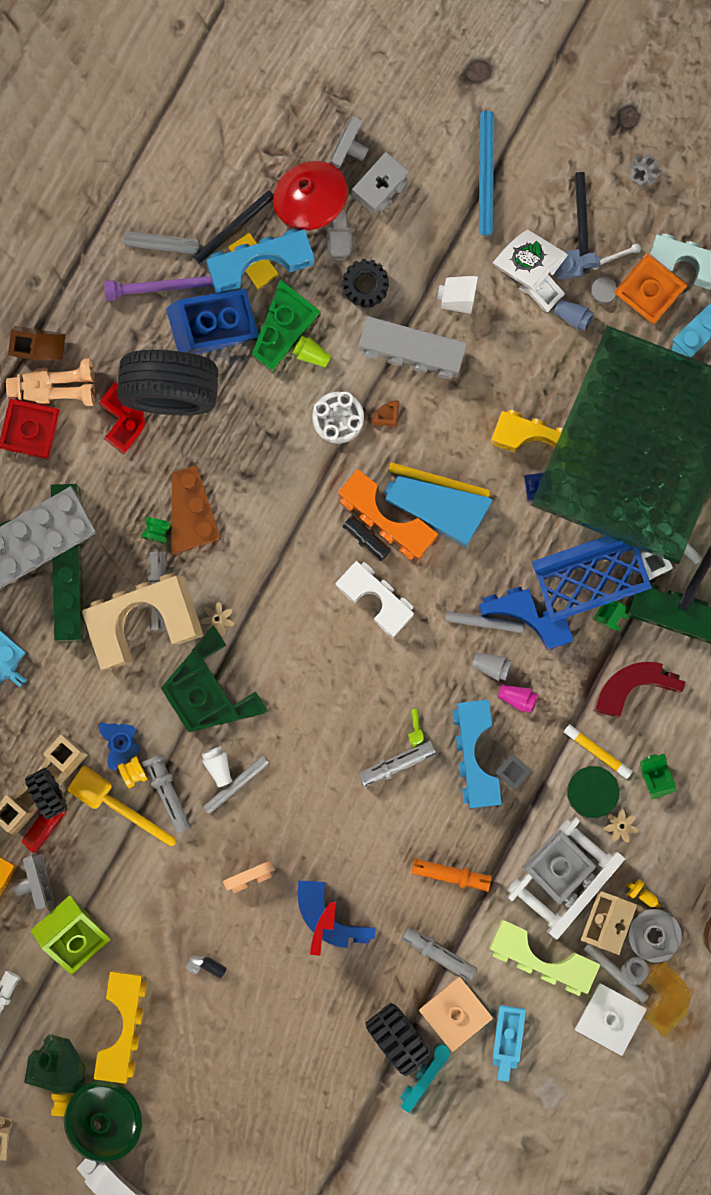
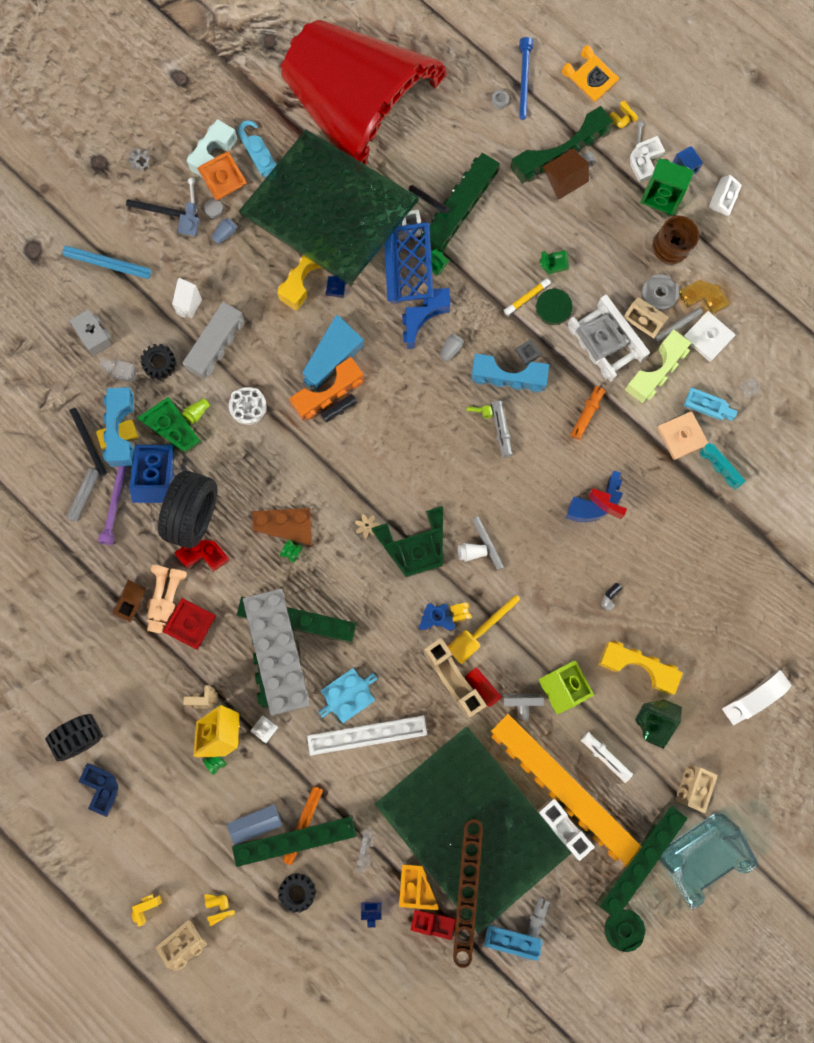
camera: 80 degrees left, 5 degrees down
black tyre [25,767,68,820] -> none
yellow wheel [51,1092,75,1116] -> none
dark green dish [64,1081,142,1163] -> none
tan arch [82,573,204,670] -> none
light grey pin [141,754,191,834] -> none
light grey pin [148,552,167,631] -> none
light nougat plate [223,860,275,894] -> none
red dish [273,161,348,231] -> none
light grey tile [327,116,369,168] -> none
white arch [335,561,414,639] -> none
black tyre [365,1003,432,1076] -> none
dark orange tile [371,401,399,427] -> none
yellow bar [388,462,490,497] -> none
light grey pin [401,925,477,982] -> none
light grey bar [445,611,524,633] -> none
white slope [493,229,568,291] -> none
dark pink cone [498,684,539,714] -> none
white bracket [519,274,565,312] -> none
dark red arch [593,662,686,718] -> none
tan plant [604,809,638,843] -> none
light grey tile [621,957,649,985] -> none
yellow piece [626,879,661,909] -> none

